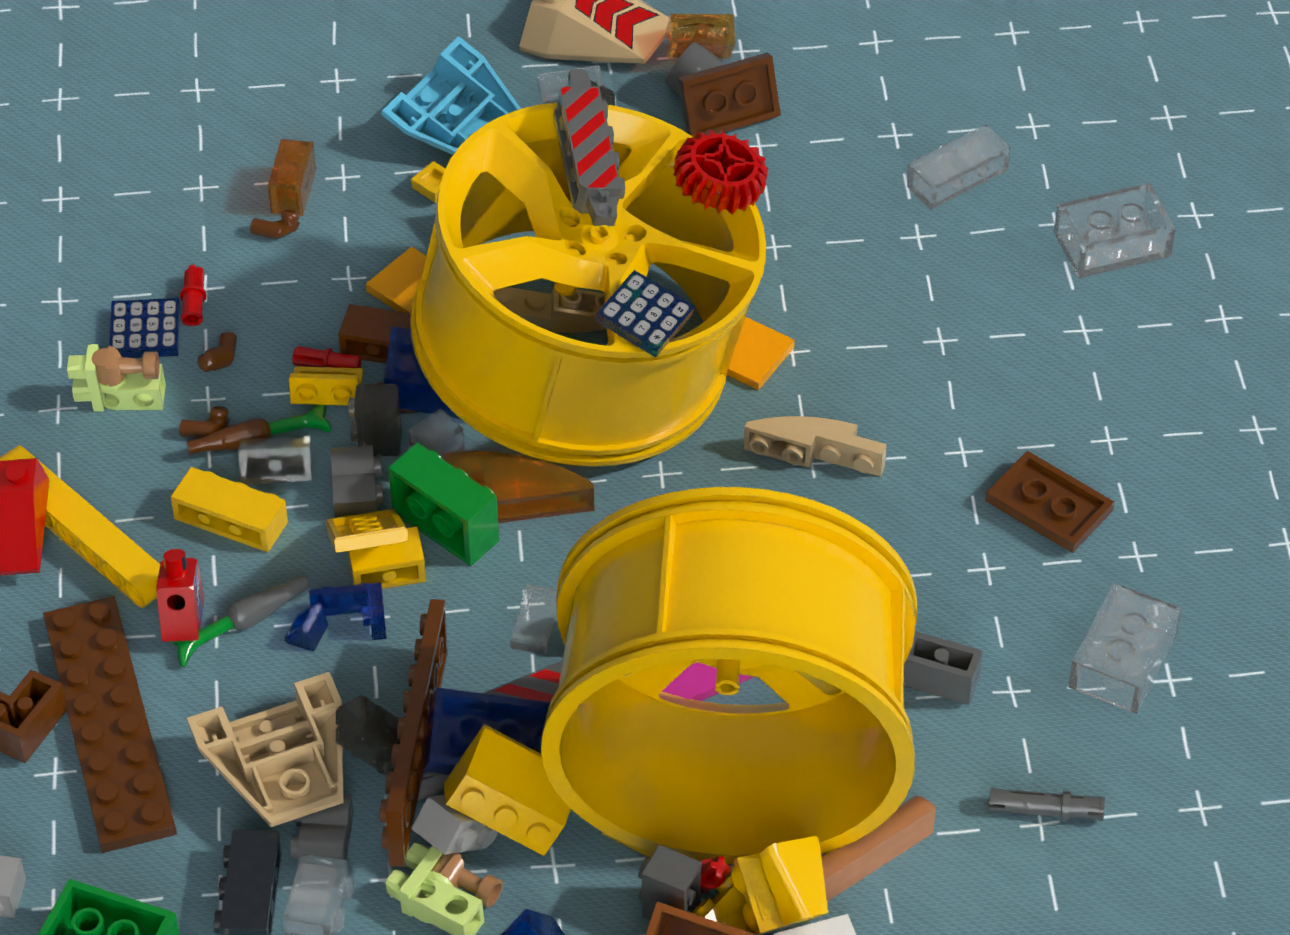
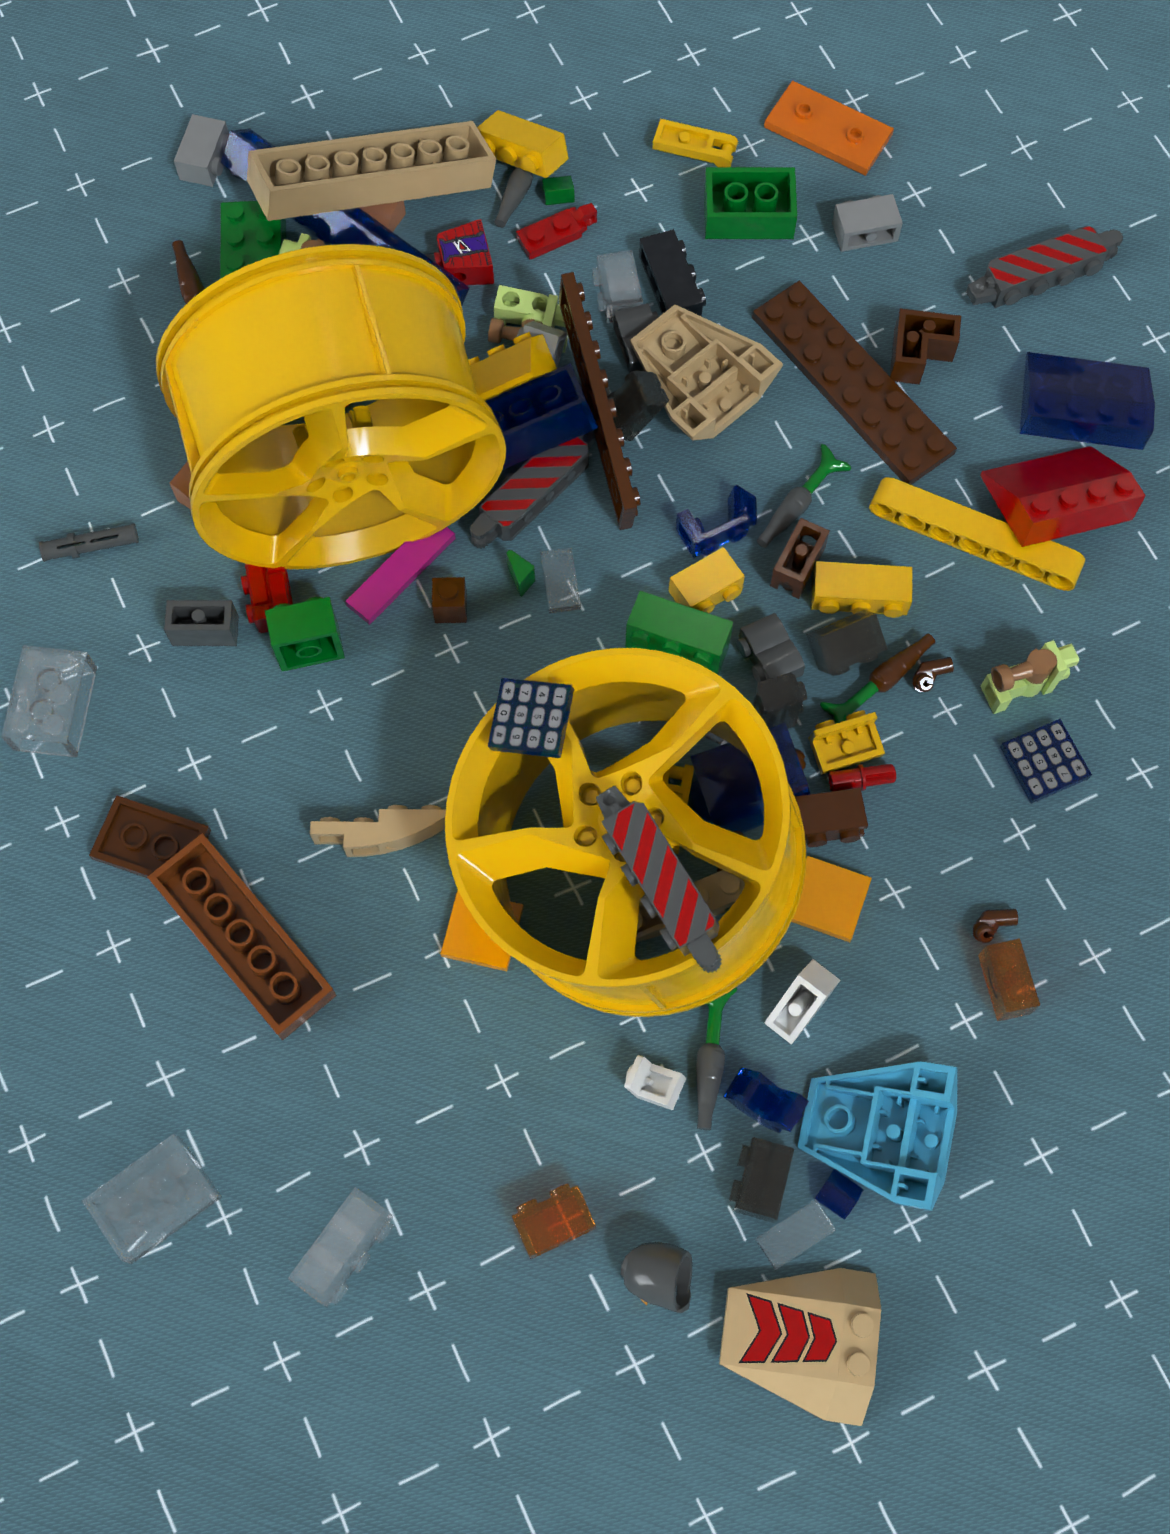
camera: 160 degrees right, 20 degrees up
red torso [156,549,204,642] -> none
red axle [180,264,207,326] -> none
reddish brown arm [197,332,237,372] -> none
yellow tile [325,509,409,553] -> none
yellow plate [411,161,445,203] -> none
clear orange brick [666,14,735,58] -> none
red gear [673,129,768,215] -> none
reddish brown plate [678,52,781,137] -> none
none -> dark orange brick [147,833,337,1041]
none -> clear orange brick [512,1183,596,1260]
none -> reddish brown brick [770,518,830,599]
none -> clear blue slope [814,1169,864,1220]

